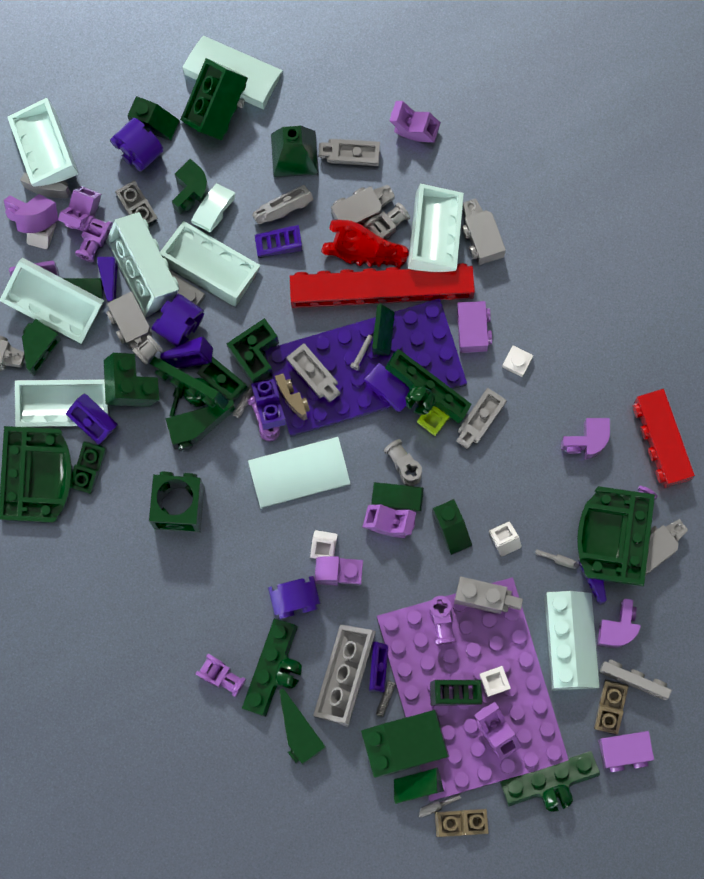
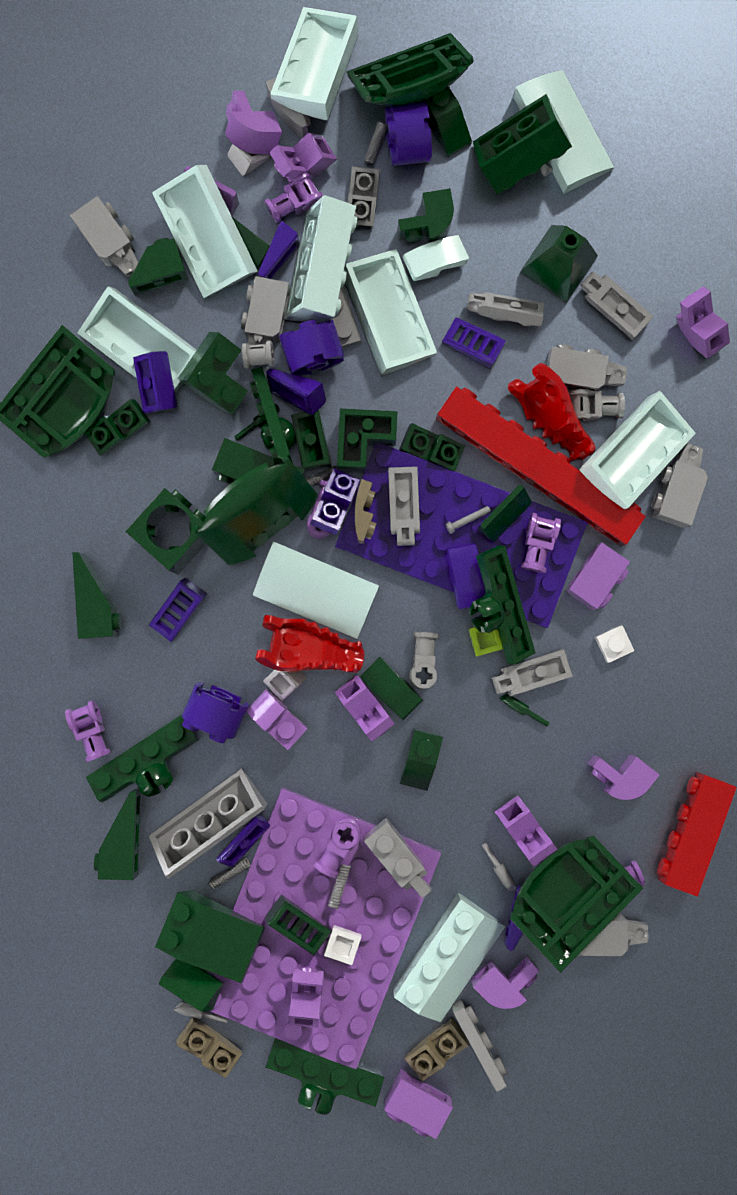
camera: 30 degrees right, 10 degrees up
white slope [489,521,522,557] -> none
none -> dark green slope [72,552,122,639]
none -> dark purple slope [149,578,207,642]
none -> dark green slope [193,456,318,565]
none -> red animal [255,615,365,673]
none -> light grey piece [328,864,351,910]
none -> dark green slope [346,33,474,106]
none -> light grey piece [364,121,388,164]
none -> dark green slope [399,423,466,471]
none -> medium lavender brick [495,795,557,867]
none -> dark green piece [499,694,550,727]
none -> medium lavender connector [521,512,561,573]

